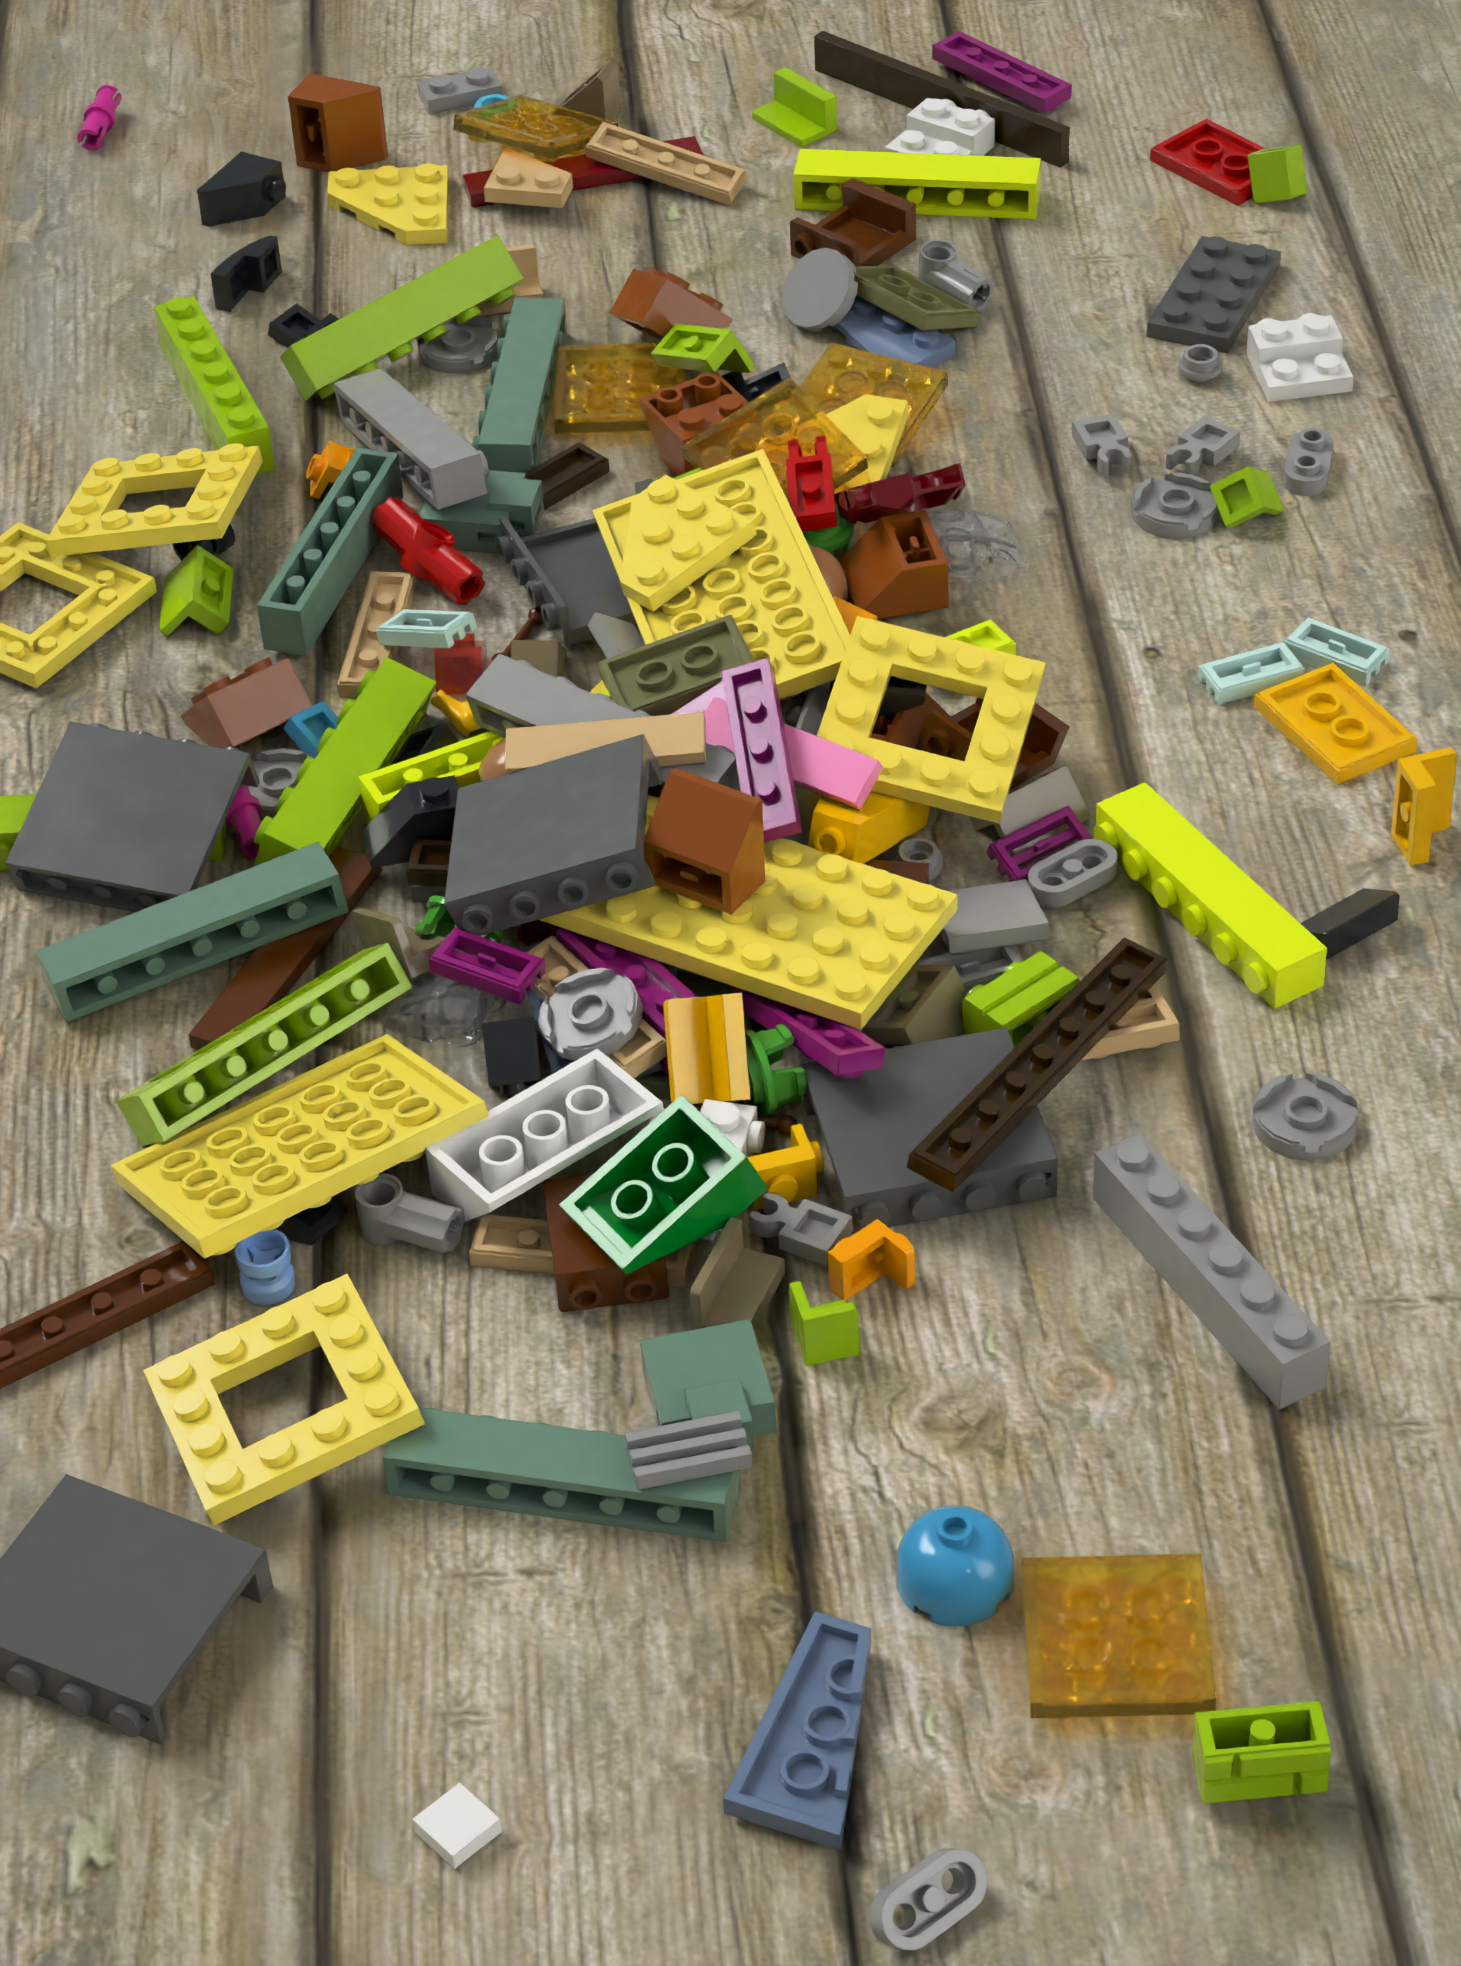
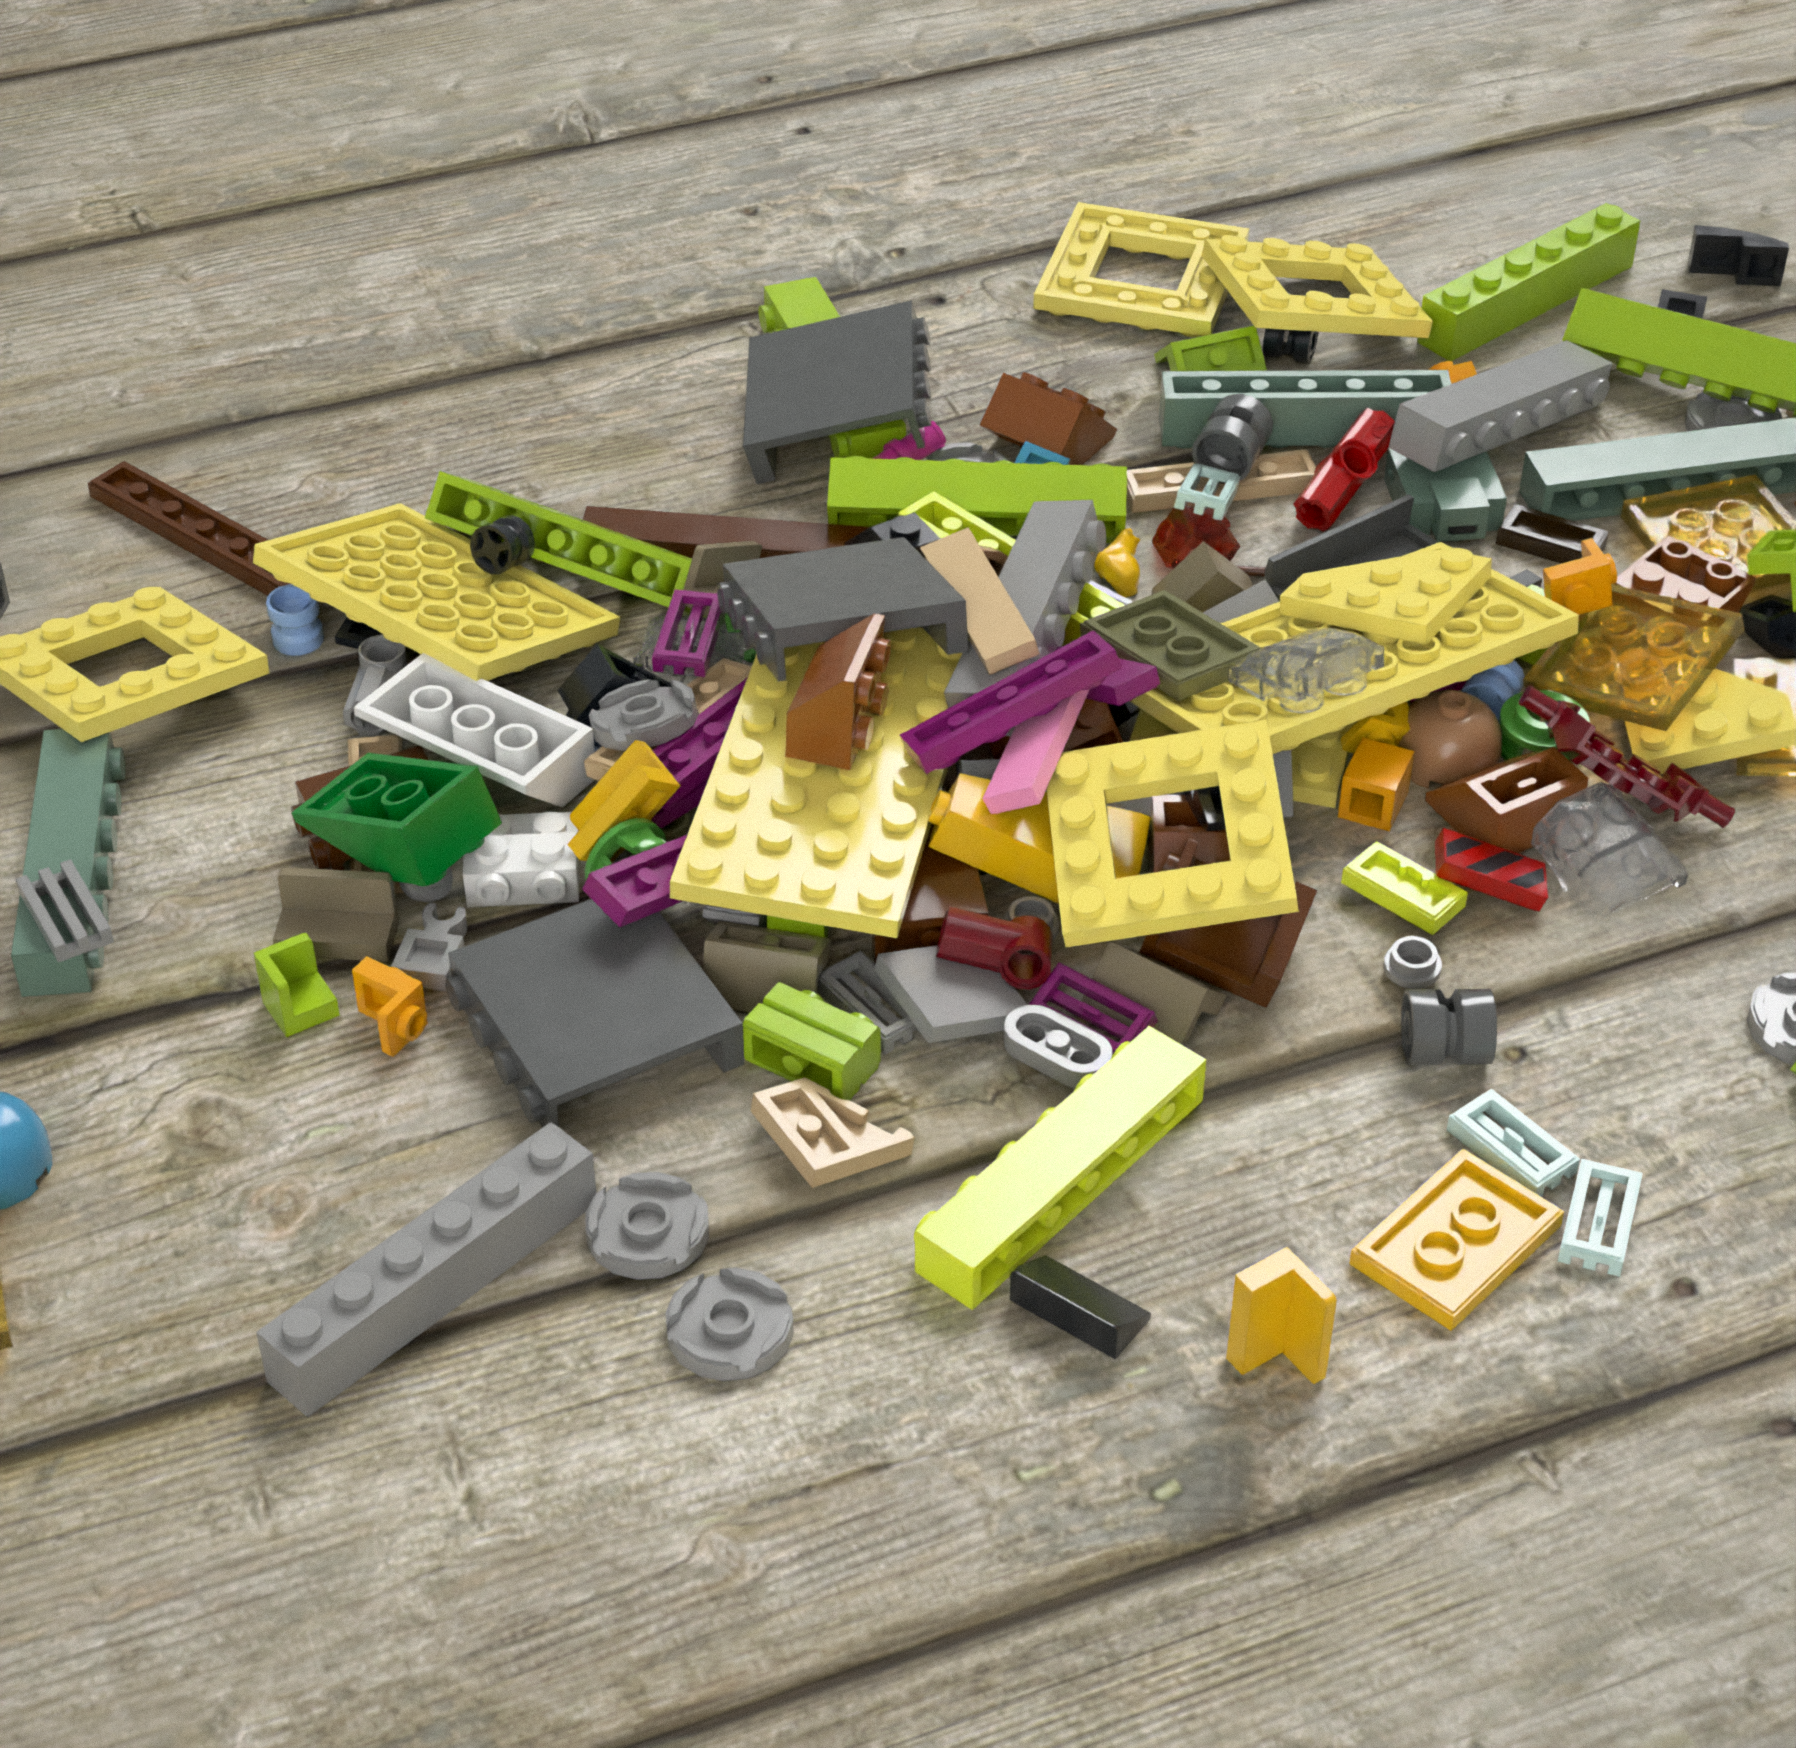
camera: 70 degrees right, 0 degrees up
sand green brick [36,842,349,1023] -> none
sand green piece [640,1319,776,1452] -> none
yellow bracket [747,1124,824,1210] -> none
red hinge [786,435,838,532] -> none
dark brown tile [906,937,1168,1192] -> none
none -> black wheel [470,515,535,574]
none -> light grey tile [585,1172,709,1280]
none -> dark red piece [936,906,1053,990]
none -> dark grey wheel [1192,394,1273,484]
none -> clear slope [1228,628,1384,713]
none -> light grey plate [1383,936,1442,989]
none -> dark grey wheel [1401,989,1497,1065]
none -> red tile [1435,828,1548,912]
none -> light orange bracket [1543,538,1617,615]

